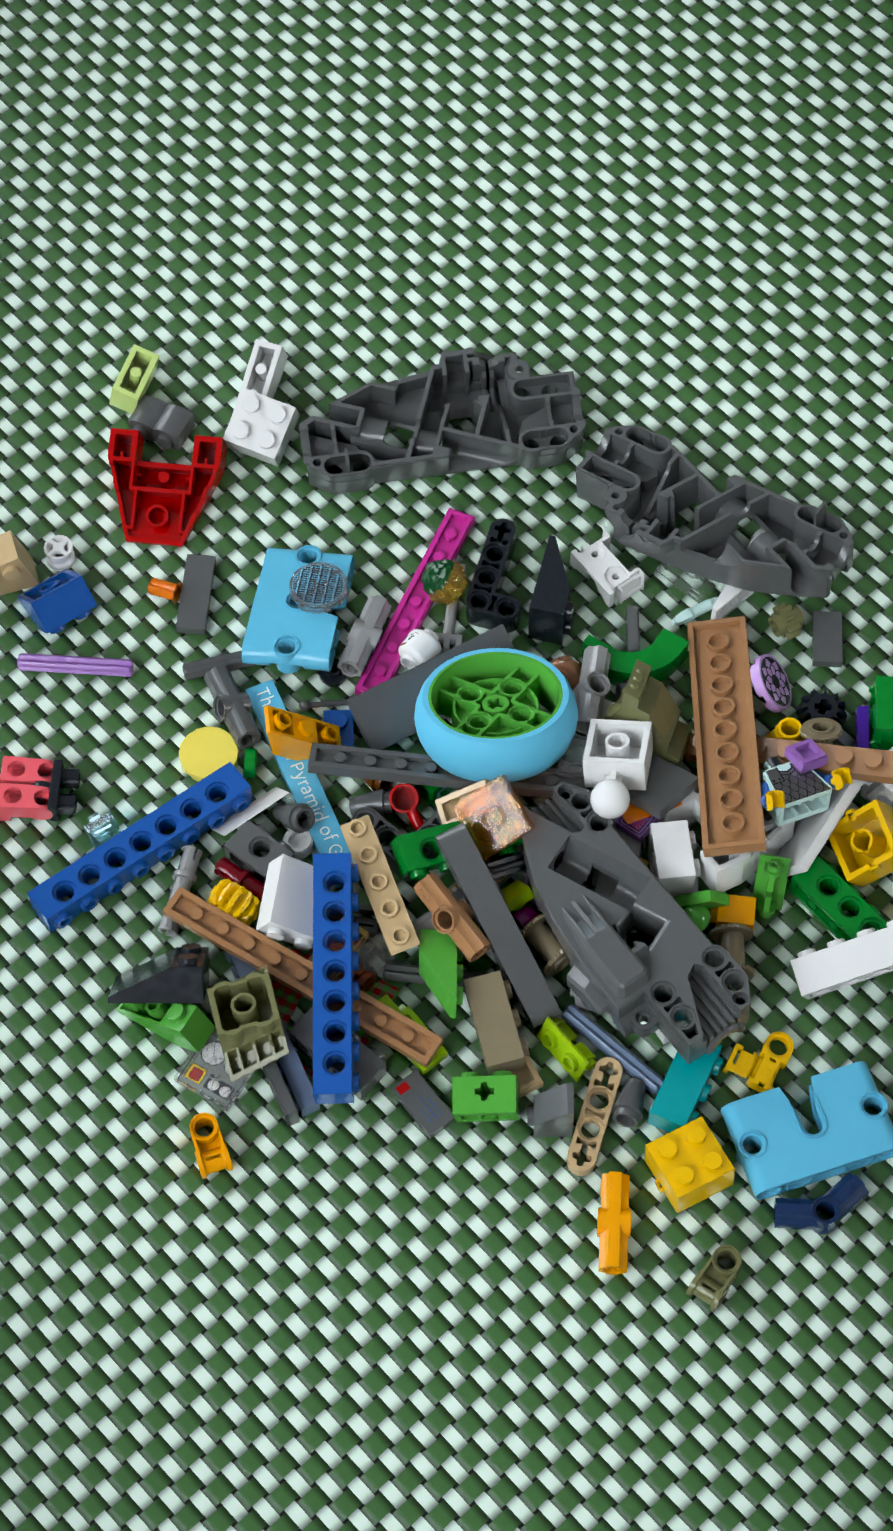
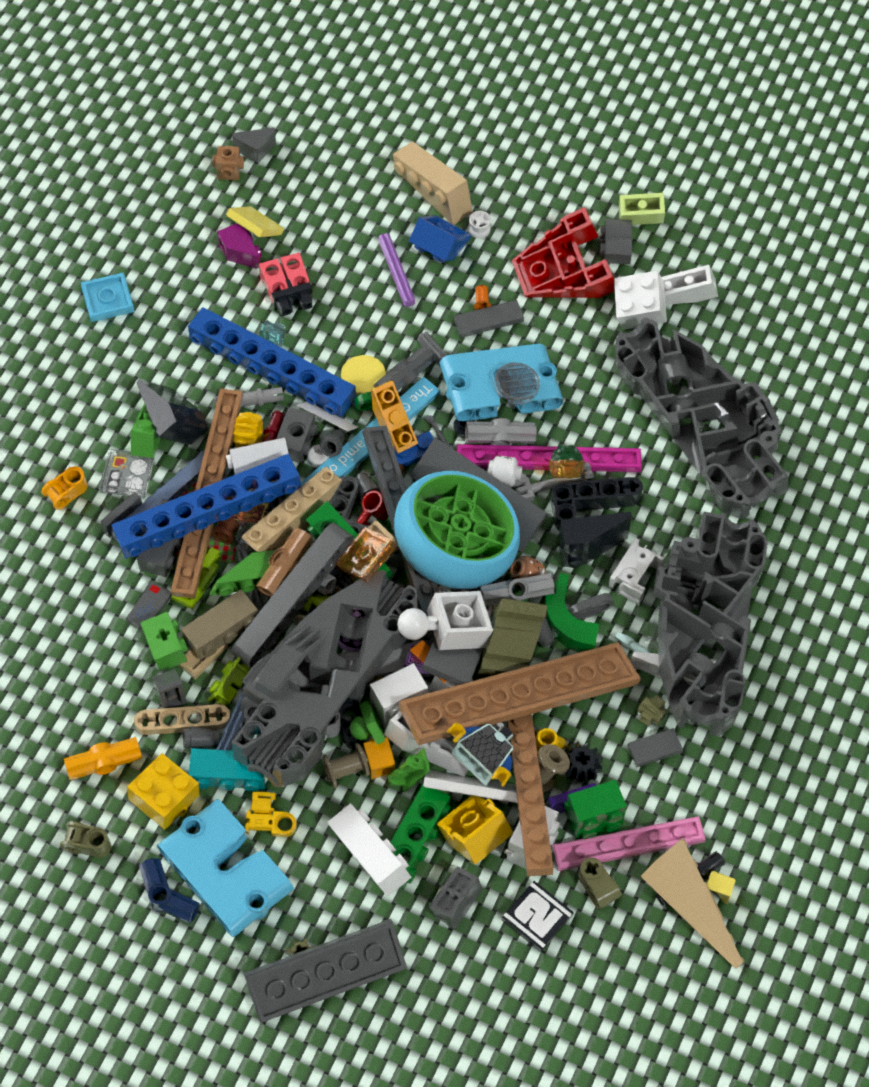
camera: 65 degrees right, 0 degrees up
olive slope [207,965,289,1082] -> none
lavender tile [750,654,792,713] -> none
medium lavender tile [784,738,828,774] -> none

